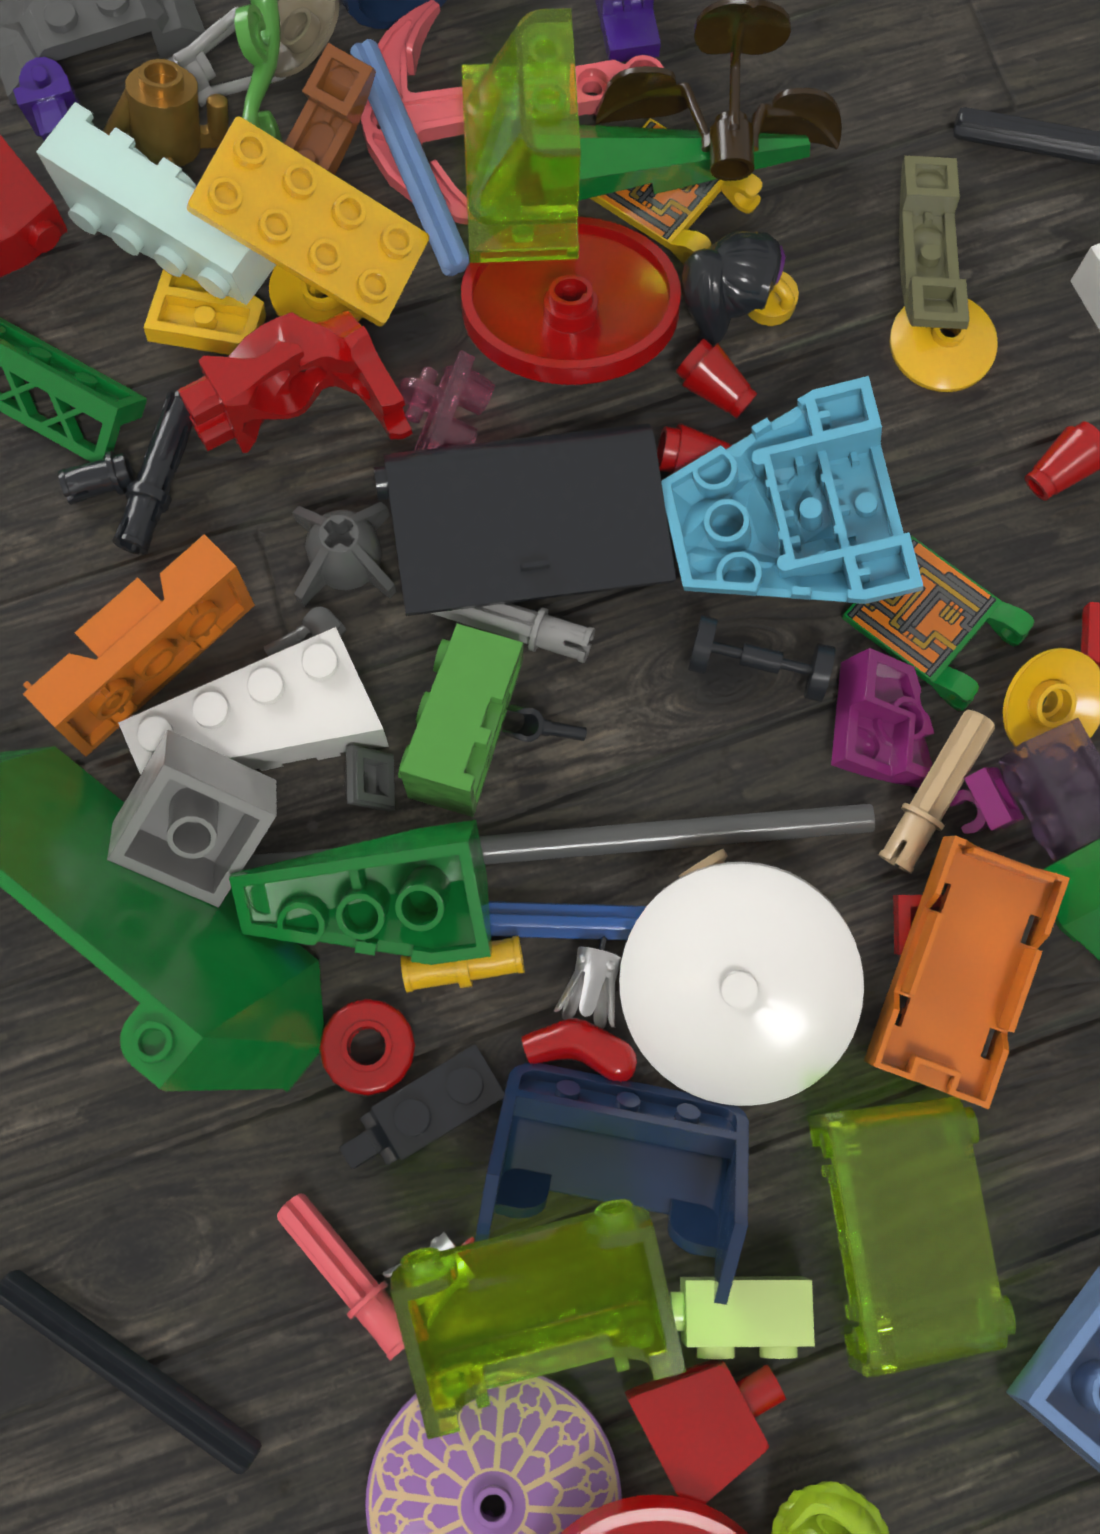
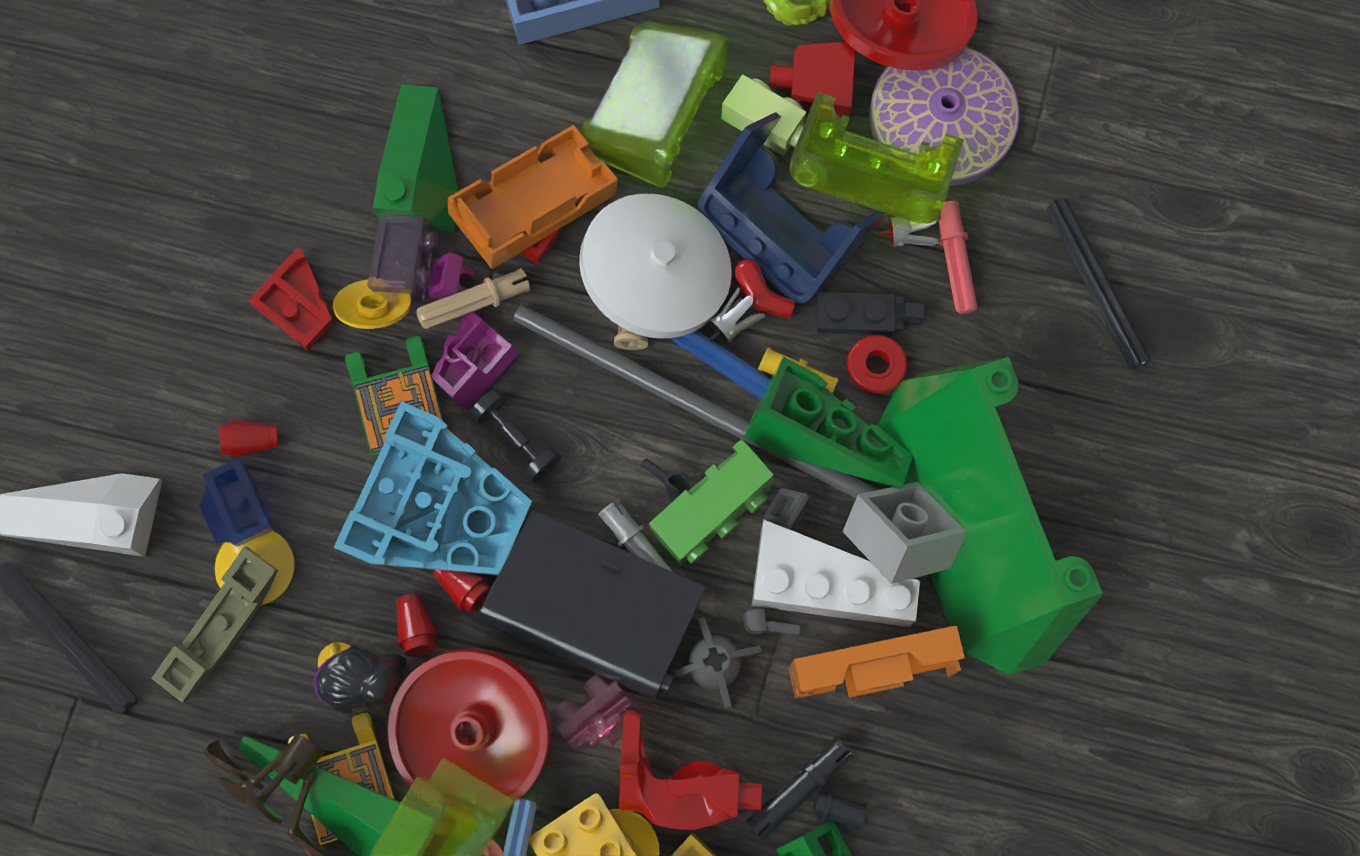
camera: 145 degrees left, 0 degrees up
none -> clear blue slope [199,458,274,547]

